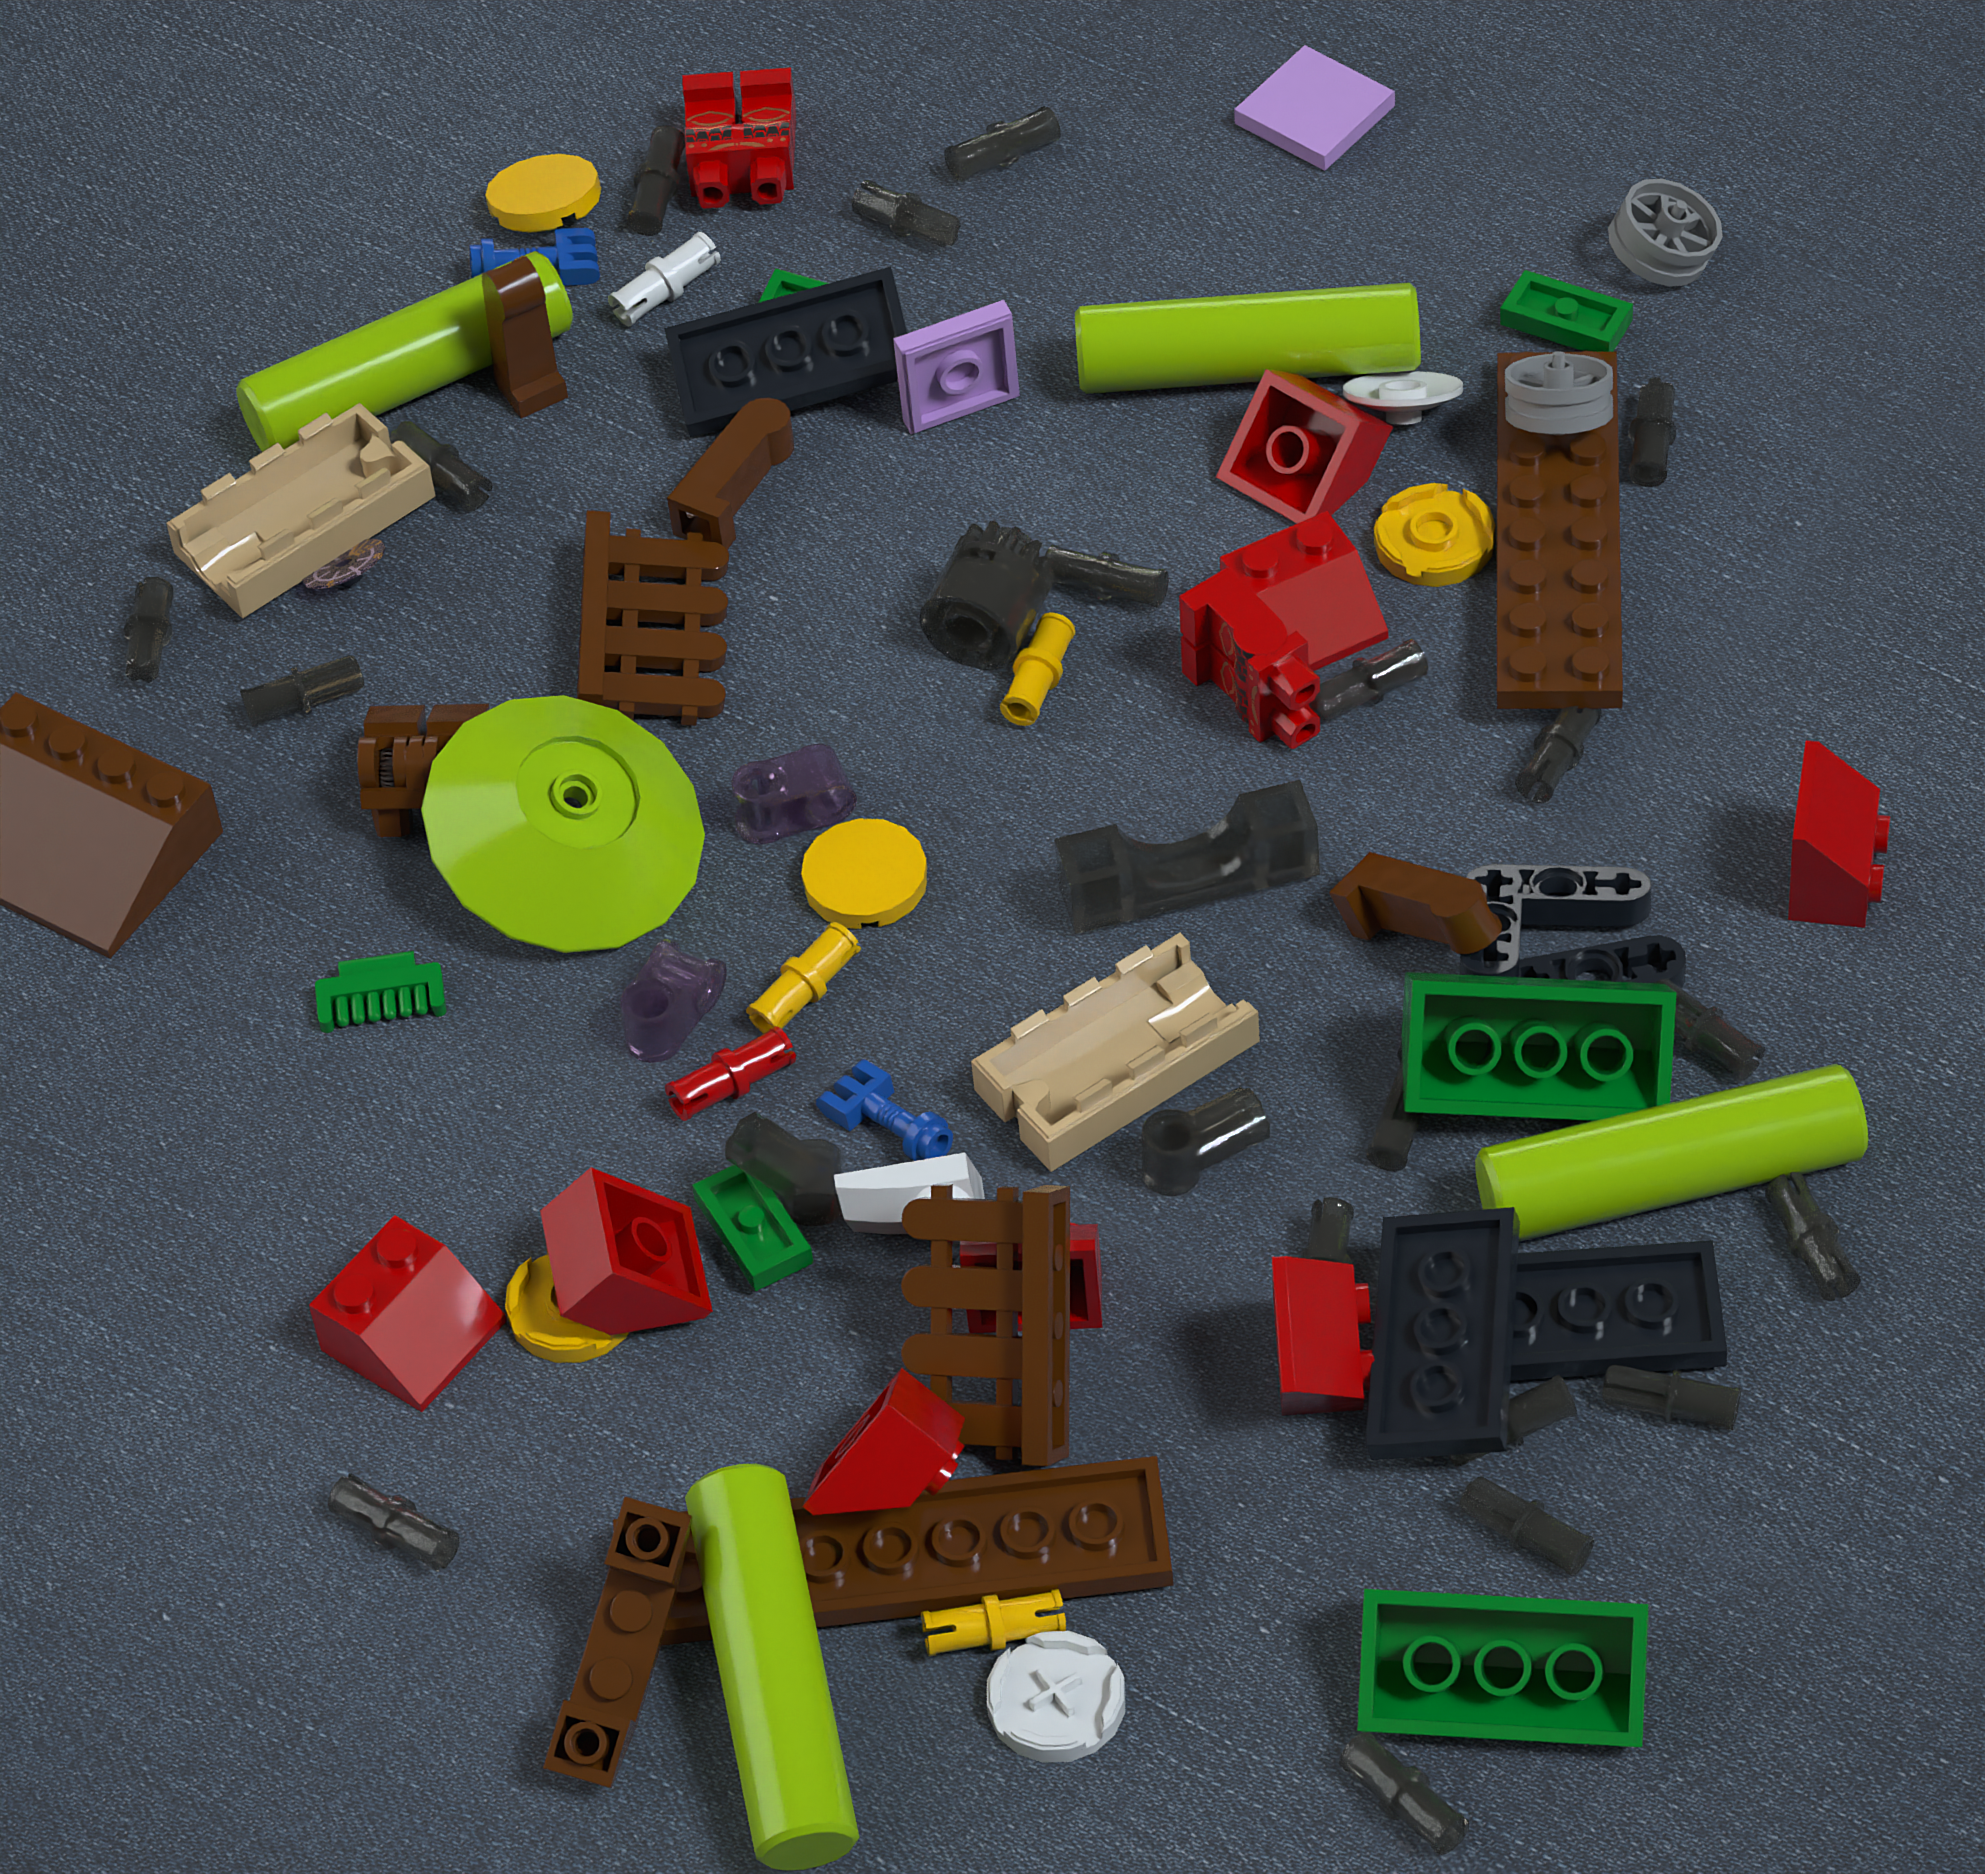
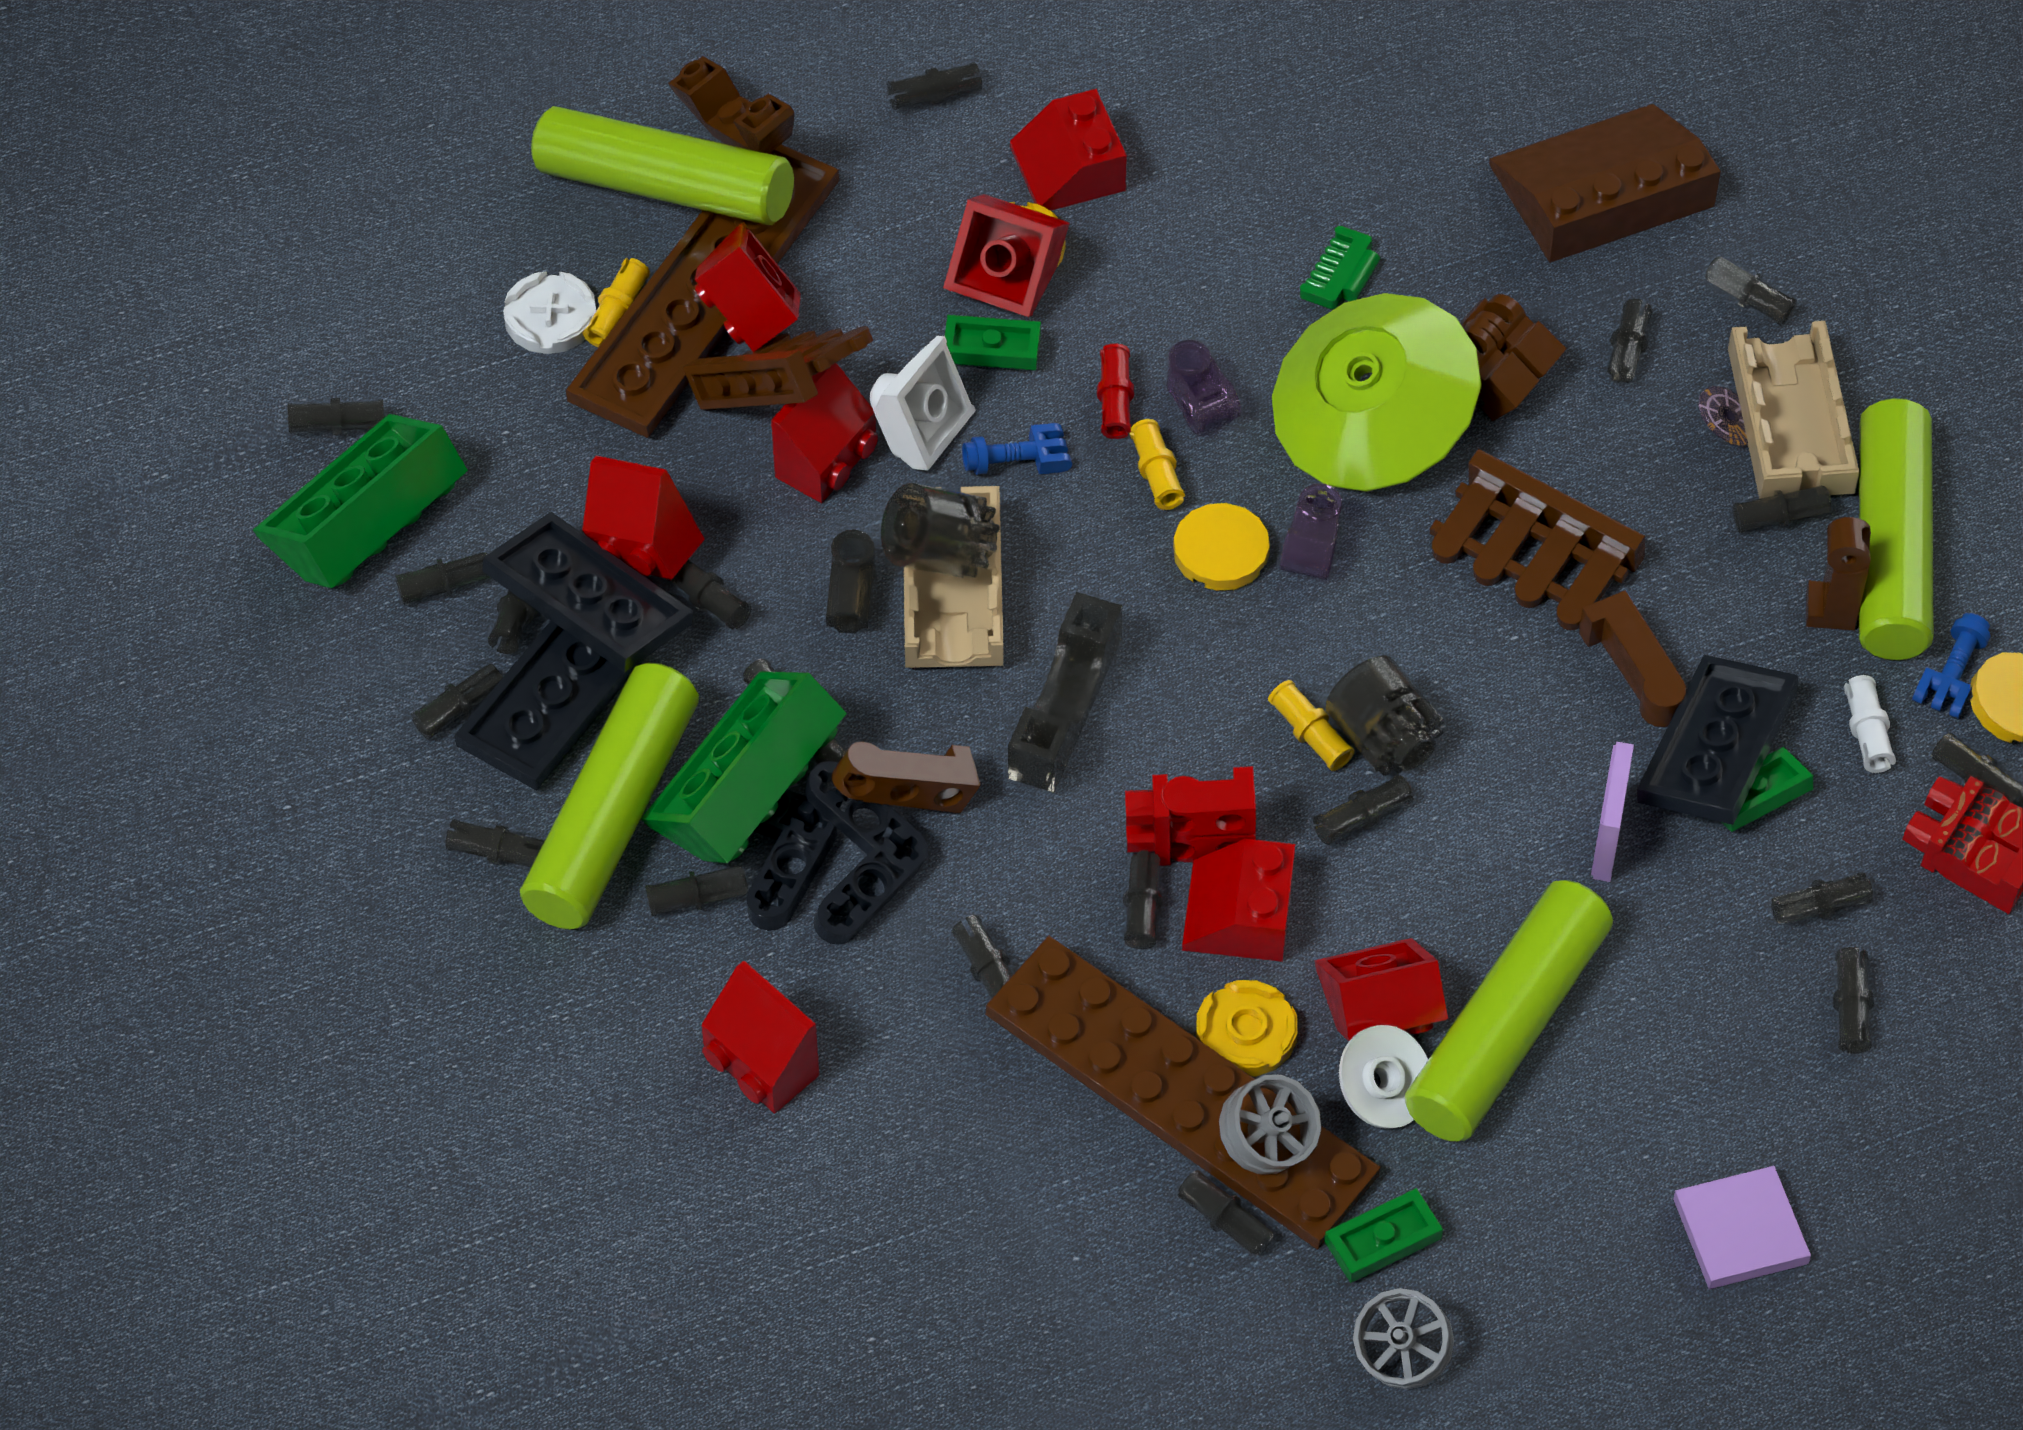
camera: 120 degrees right, 5 degrees up
clear smoke piece [725,1112,842,1227] -> none
none -> clear smoke gear [881,483,1000,578]

